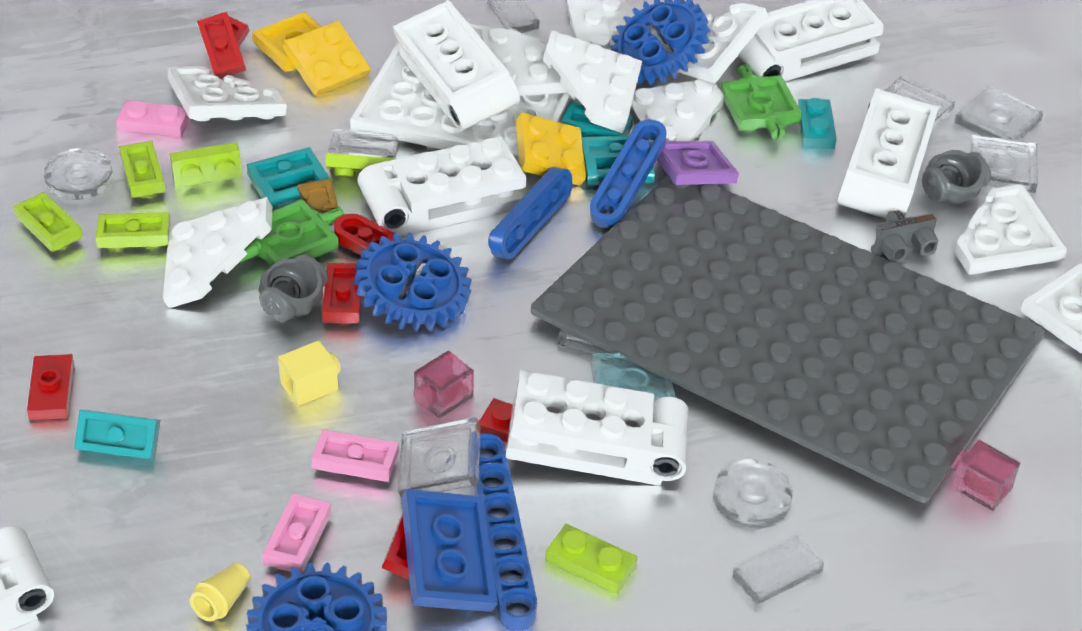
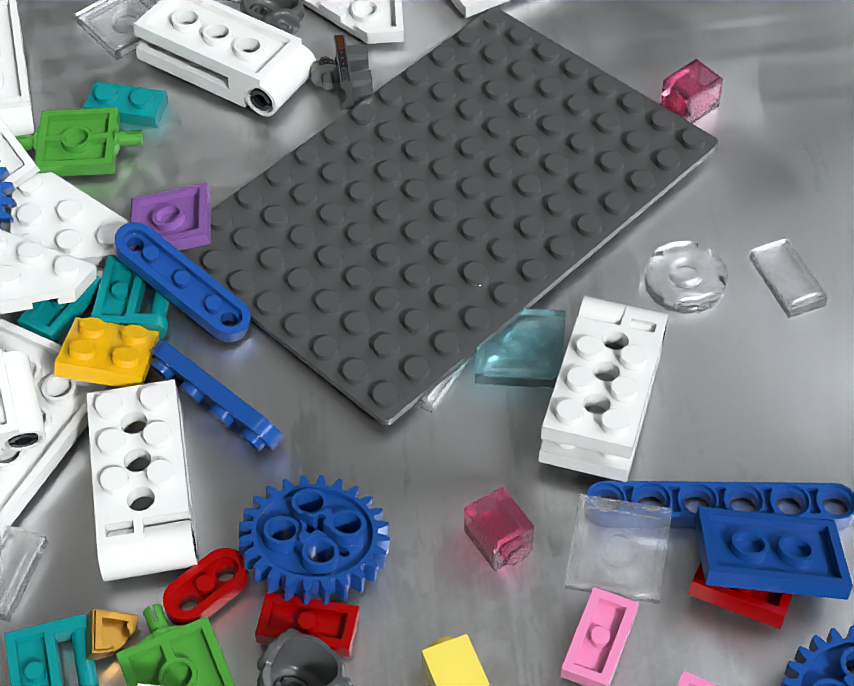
camera: 75 degrees left, 10 degrees up
lime plate [325,153,395,177] -> none
red plate [477,398,513,443] -> none
lime plate [545,523,638,595] -> none

